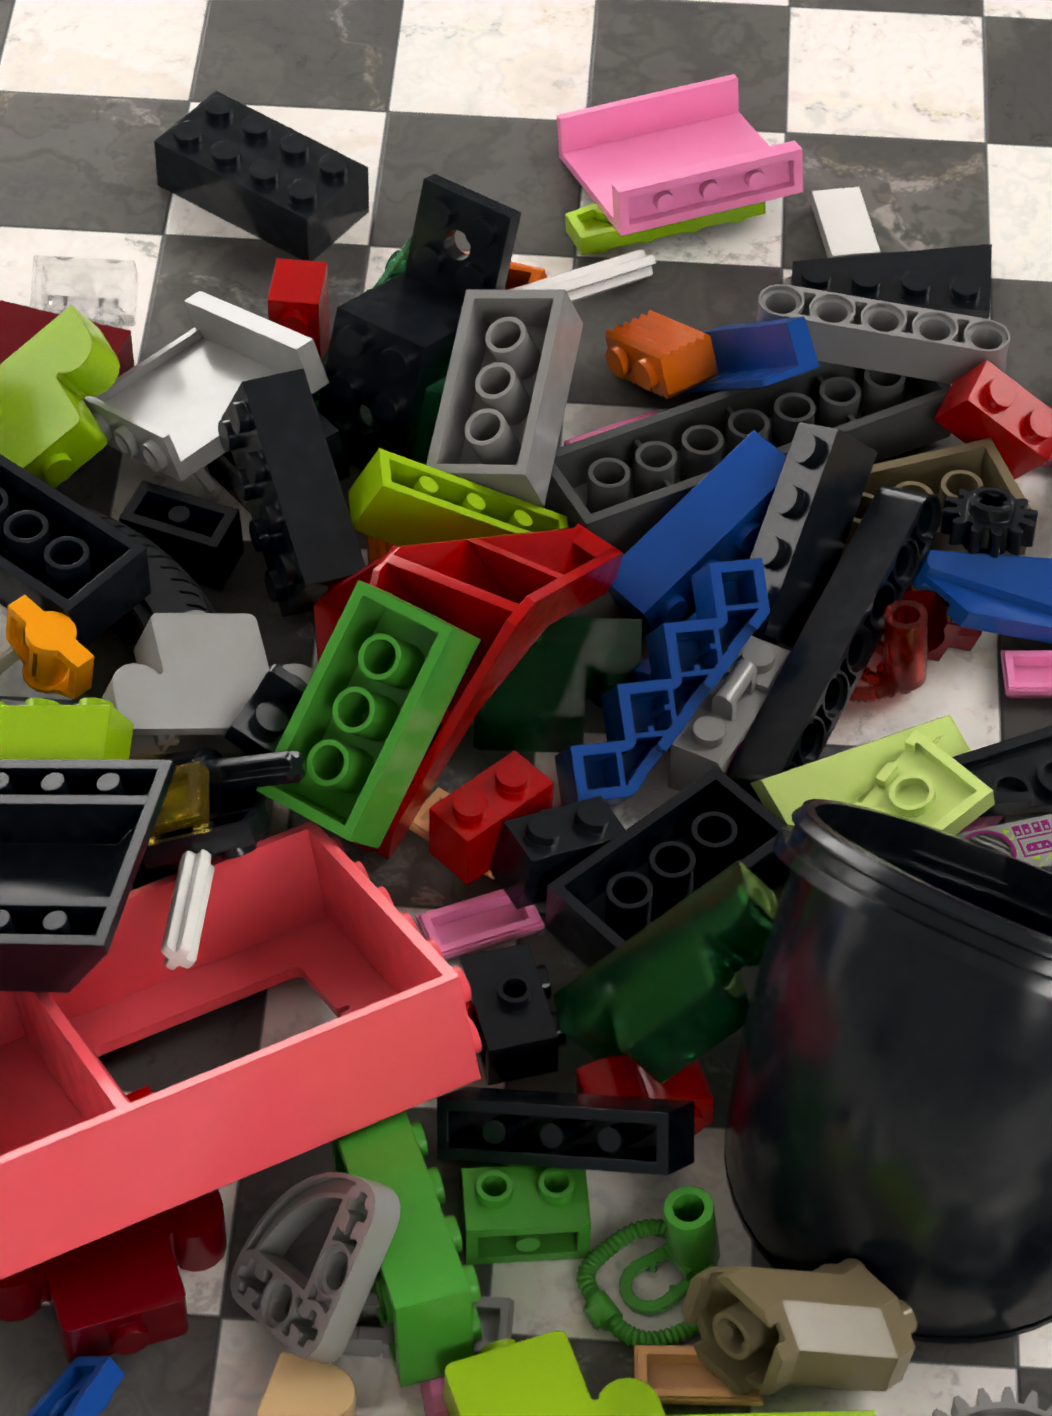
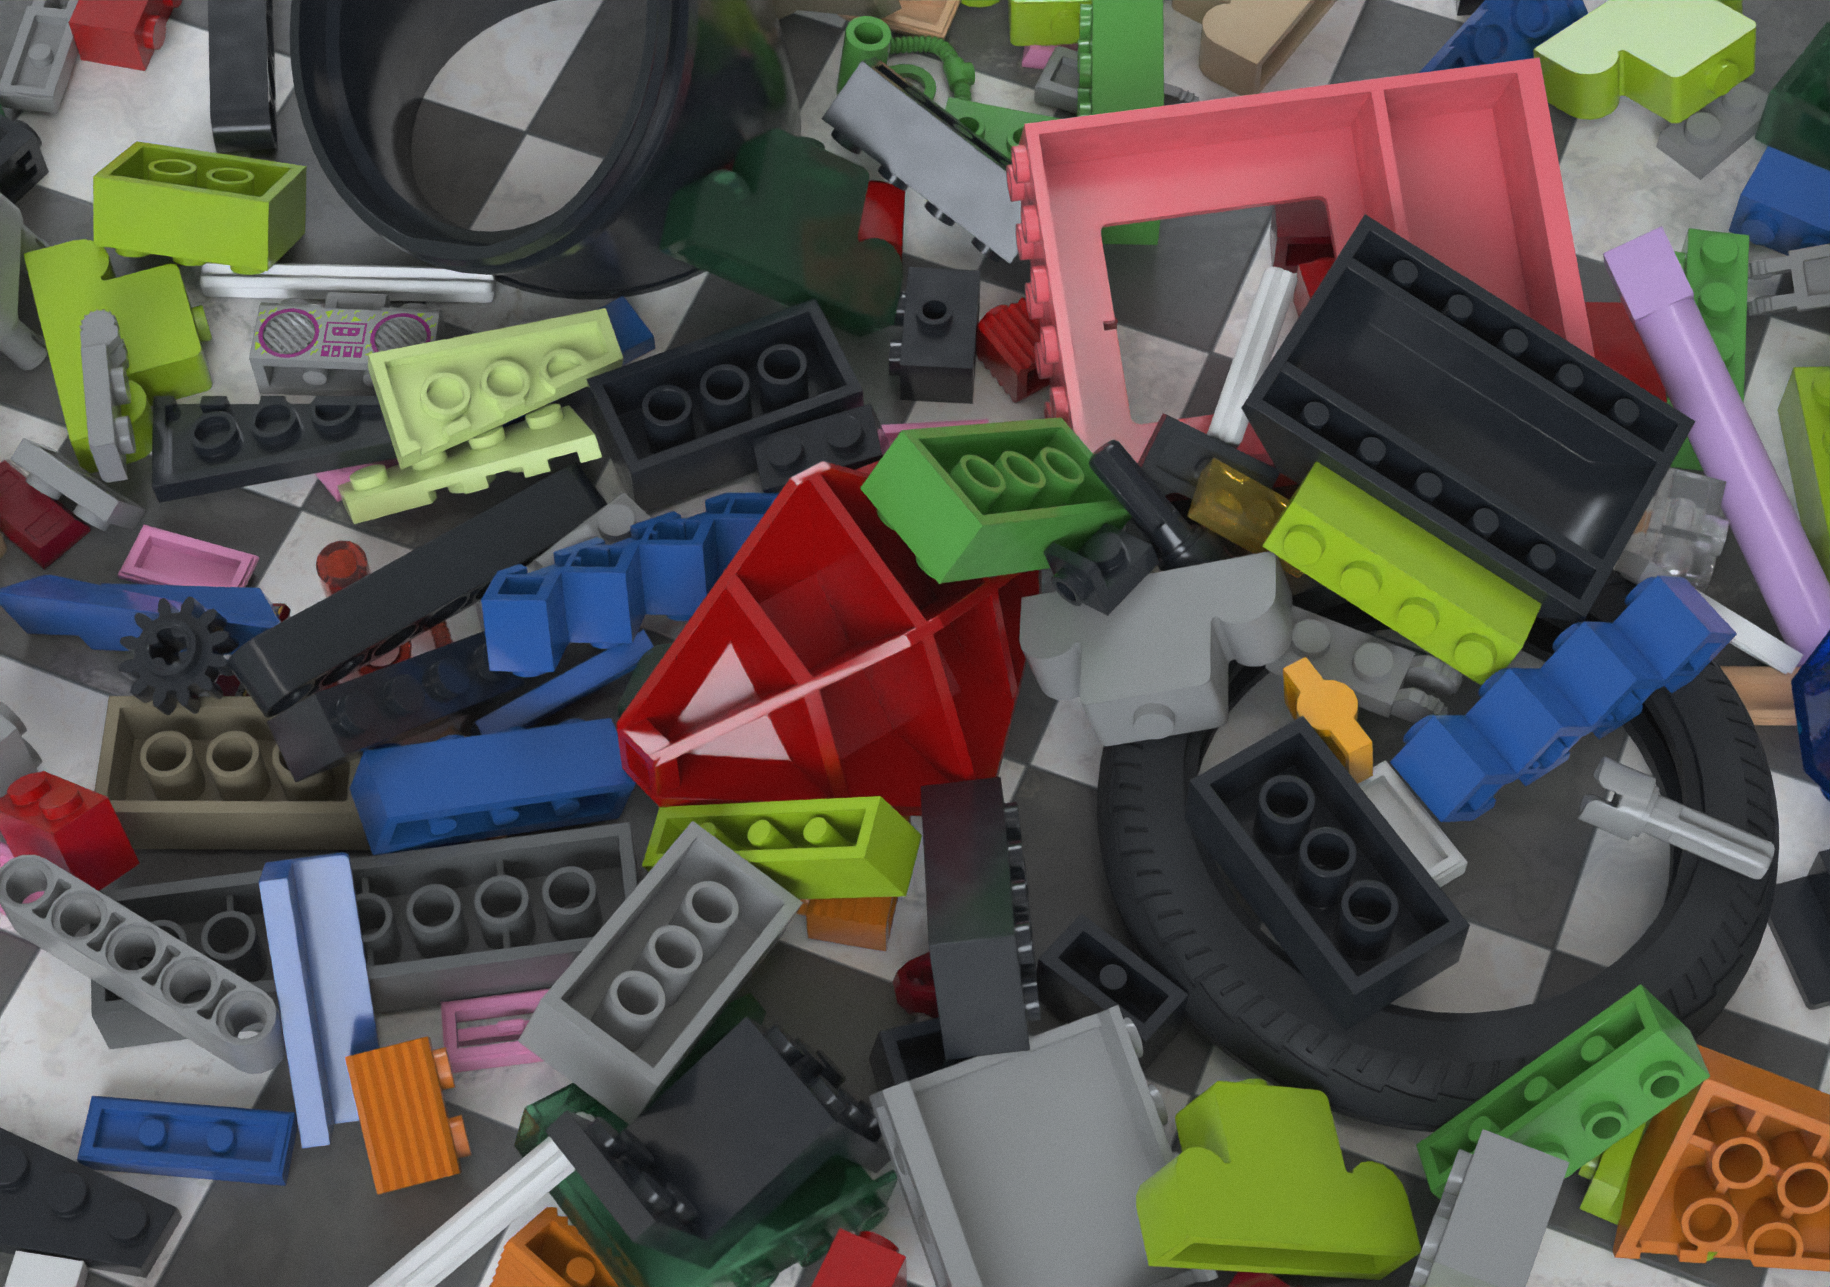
camera: 160 degrees left, 10 degrees up
light grey beam [230,1172,400,1363] -> none

